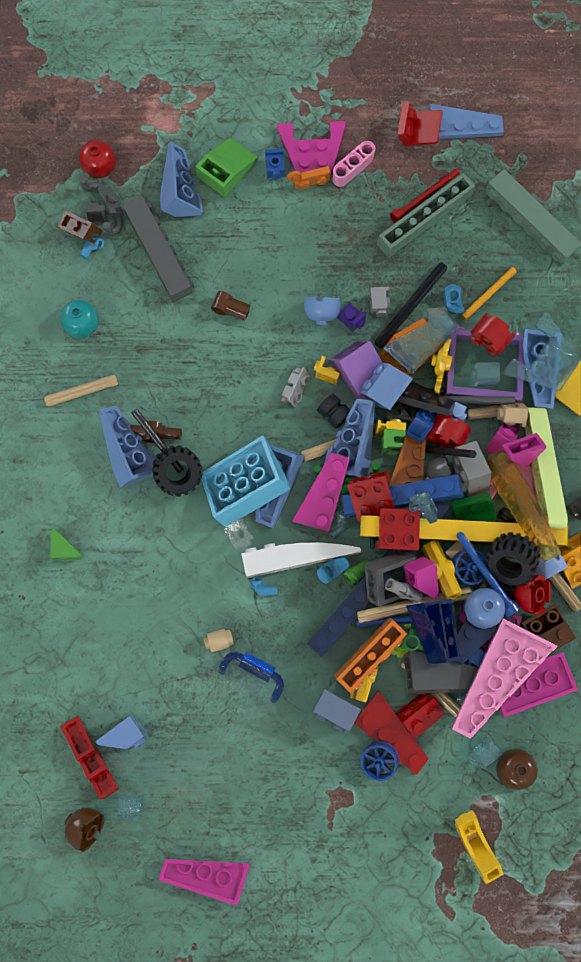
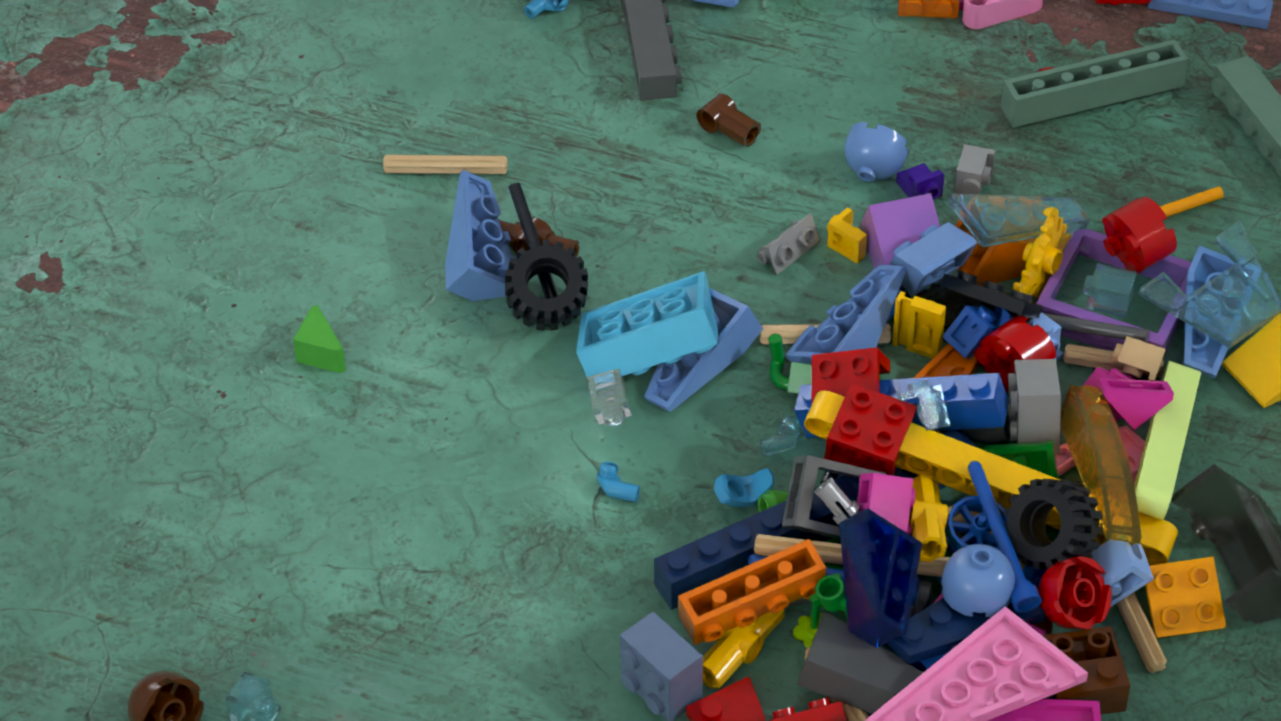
camera: 25 degrees right, 30 degrees down
teal cylinder [60,300,99,339] -> none
red slope [60,716,119,800] -> none
medium blue slope [95,716,148,749] -> none
tan brick [203,629,234,653] -> none
clear blue piece [218,652,284,703] -> none
white slope [241,543,361,578] -> none
dark pink wing [292,452,350,532] -> none
black wheel [317,393,351,429] -> none
black axle [375,262,447,348] -> none
bright green hinge [380,429,406,457] -> none
black bar [425,446,477,458] -> none
dark azure hair [444,284,465,314] -> none

